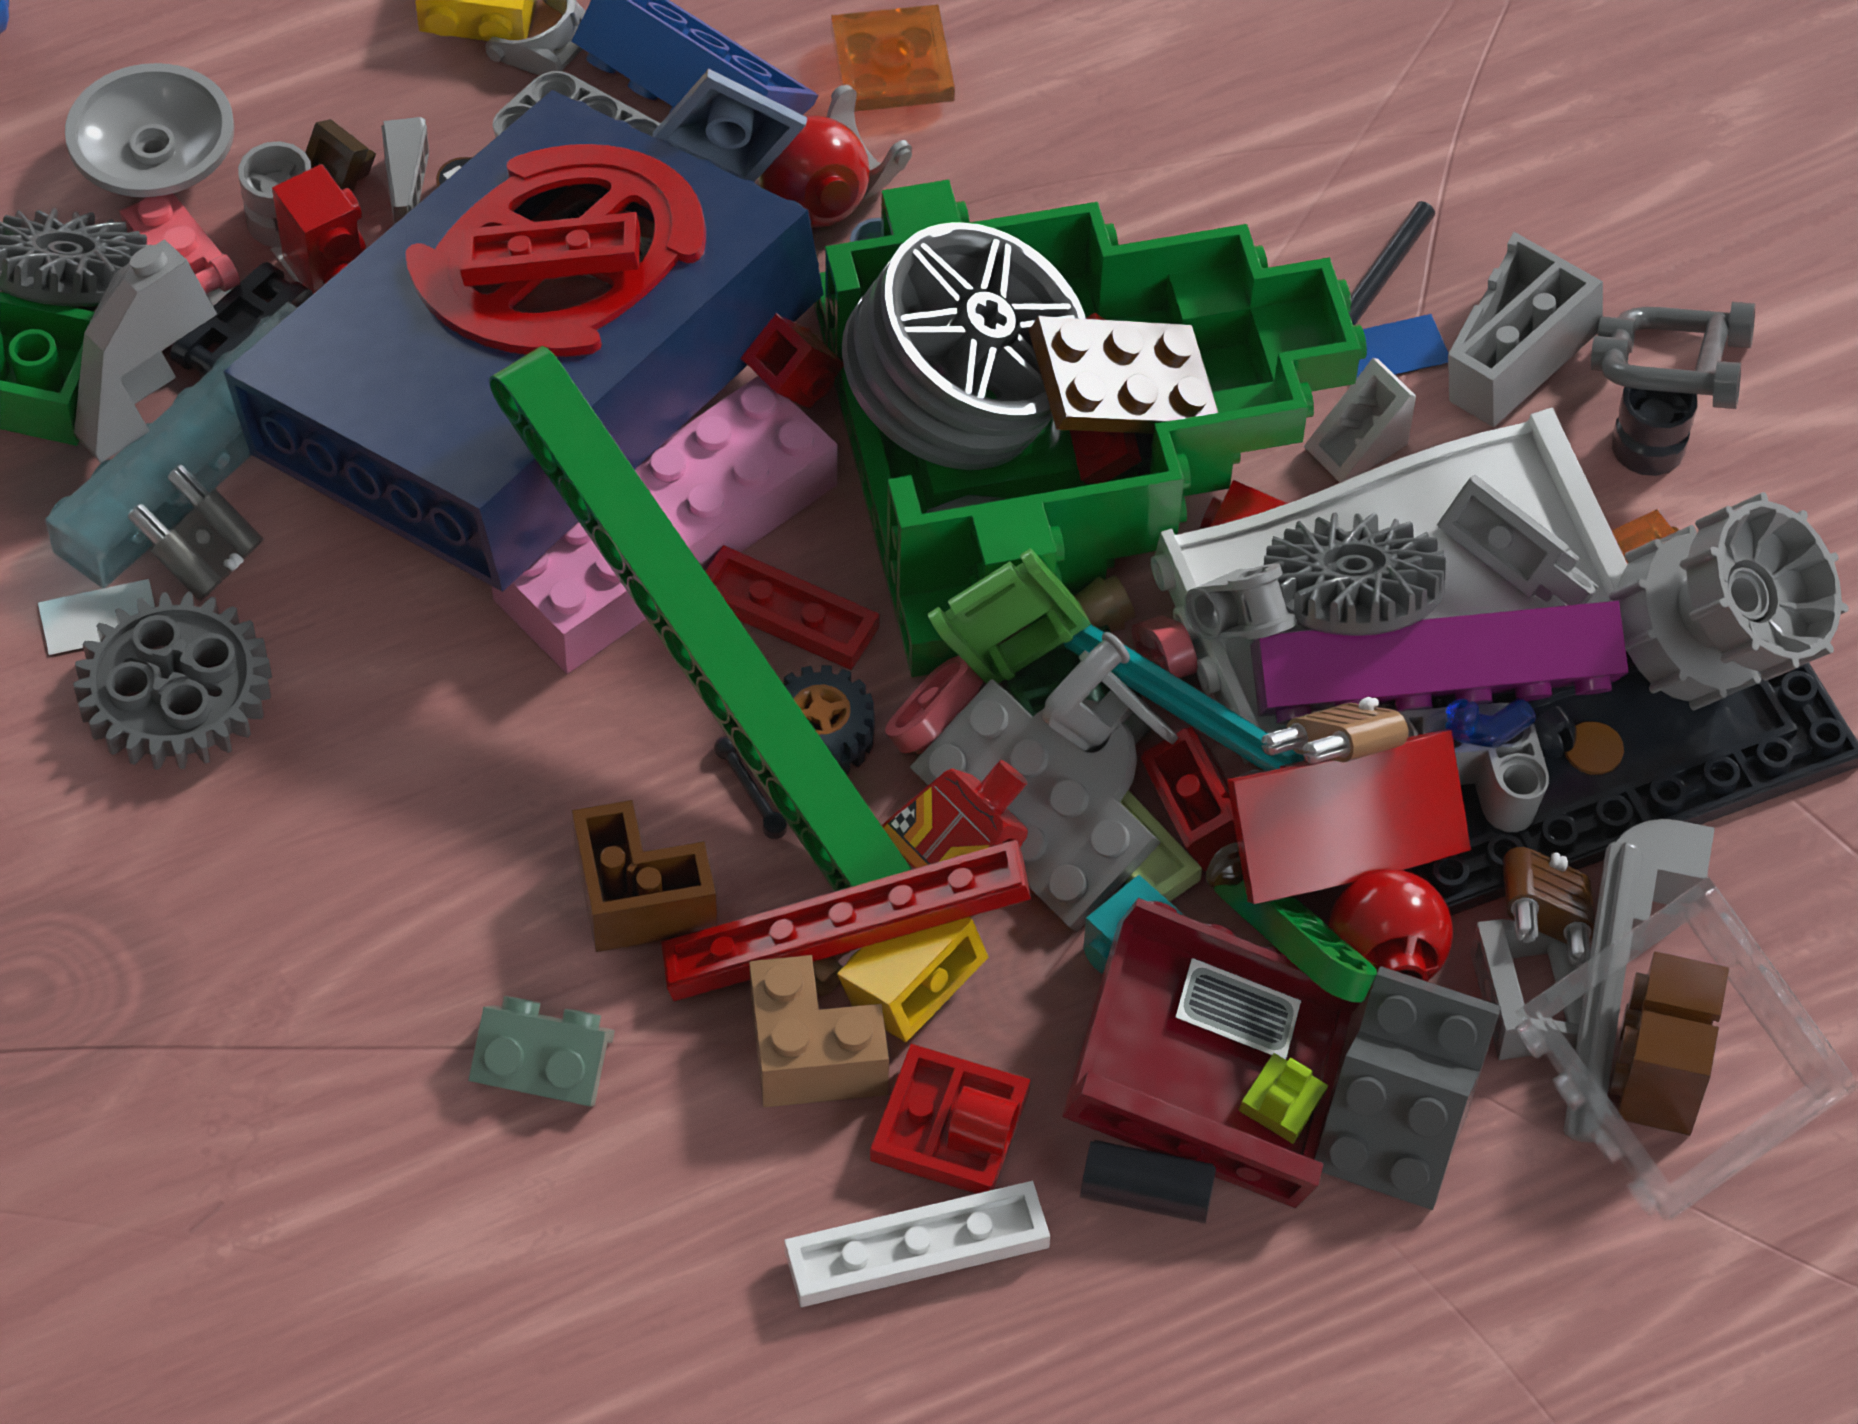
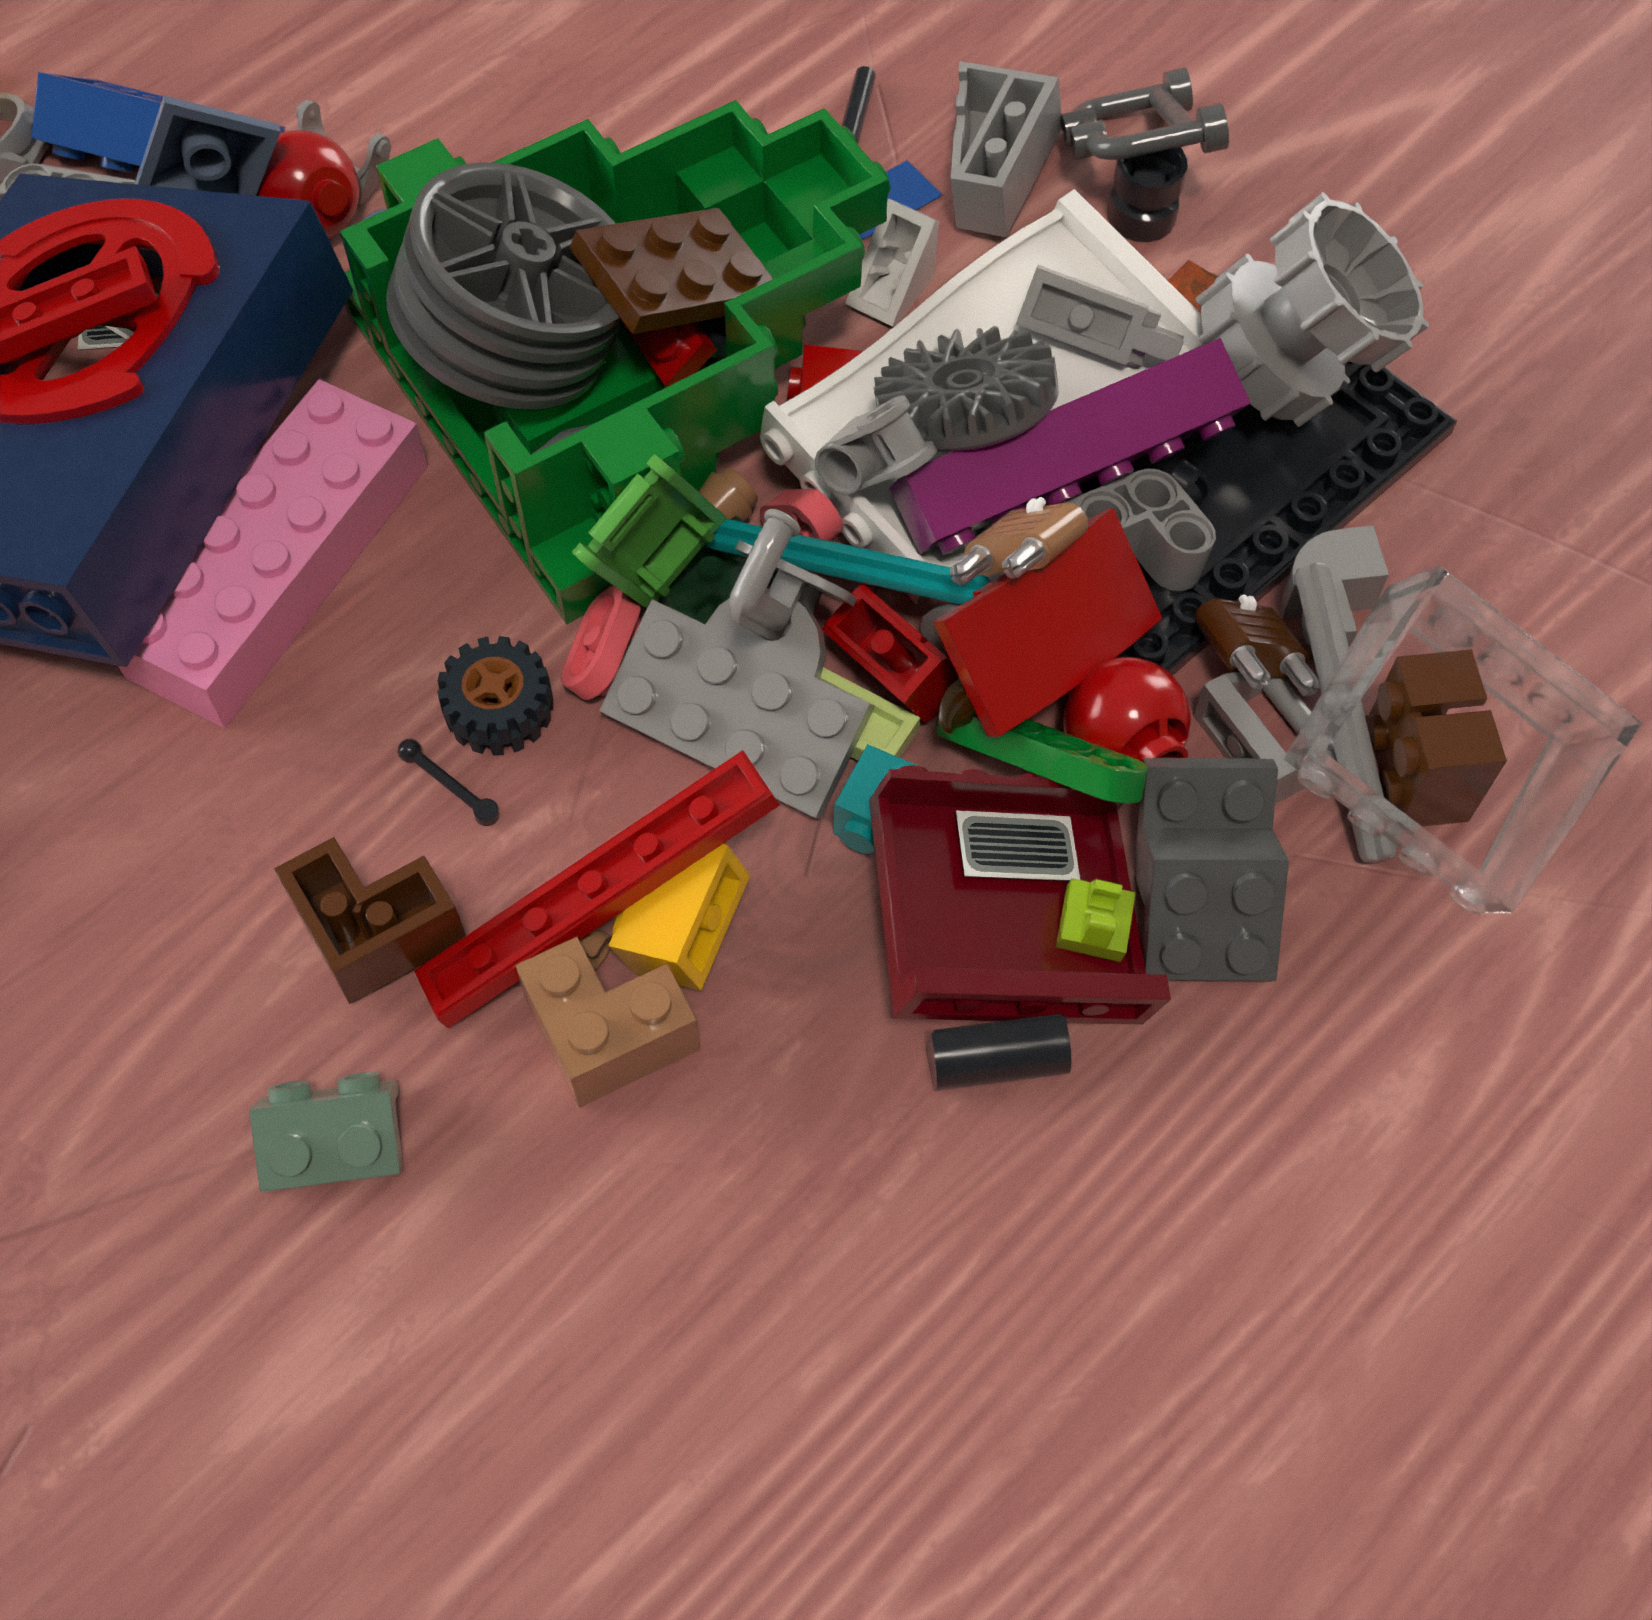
camera: 20 degrees left, 5 degrees up
green beam [489,346,911,892] -> none
red plate [706,545,880,670] -> none
red brick [740,313,844,409] -> none
white plate [784,1181,1050,1307] -> none
clear orange plate [831,4,955,112] -> none
red plate [870,1043,1031,1194] -> none
red torso [881,760,1028,869] -> none
clear blue arm [1445,698,1536,749] -> none
dark orange piece [1564,722,1624,775] -> none

